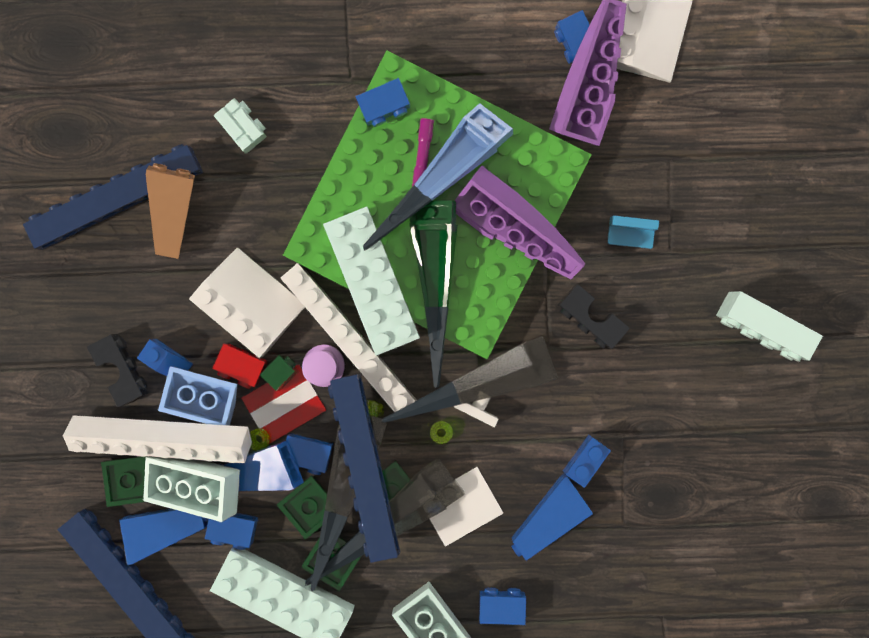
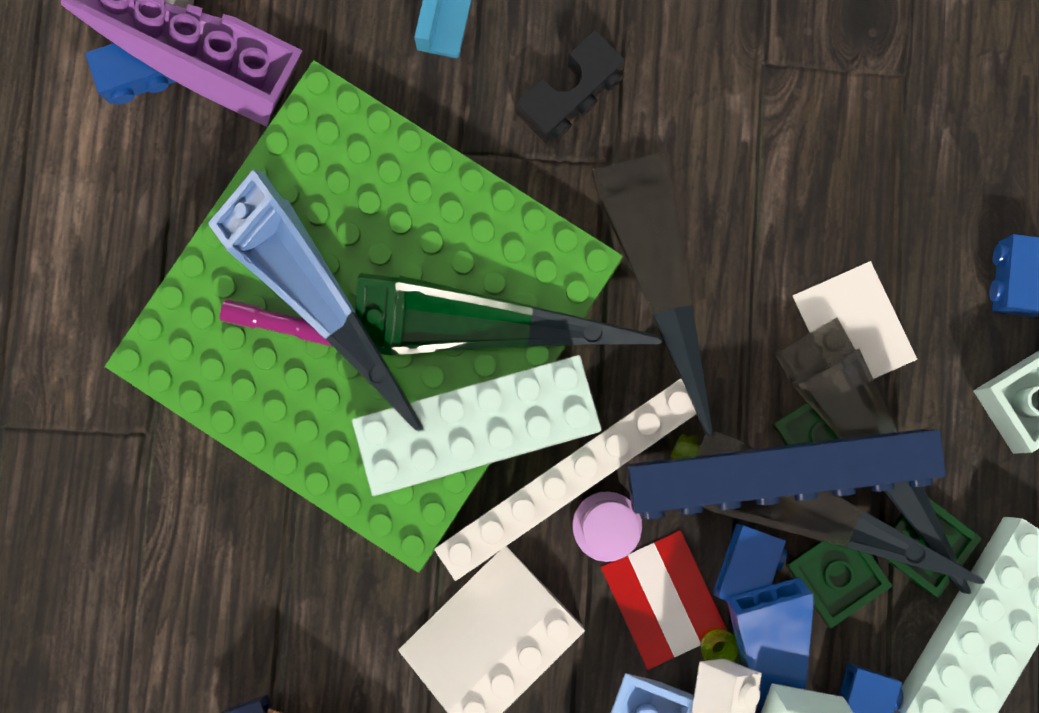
camera: 85 degrees left, 5 degrees down
red brick [212,343,268,389] -> none
light aqua brick [214,99,267,153] -> none
dark green brick [260,355,299,391] -> none
blue brick [355,78,410,127] -> none
clear neon green plate [430,421,453,444] -> none
white tile [454,390,499,427] -> none
medium lavender wedge [455,165,585,279] -> none
blue slope [511,473,593,561] -> none
blue brick [563,435,611,488] -> none

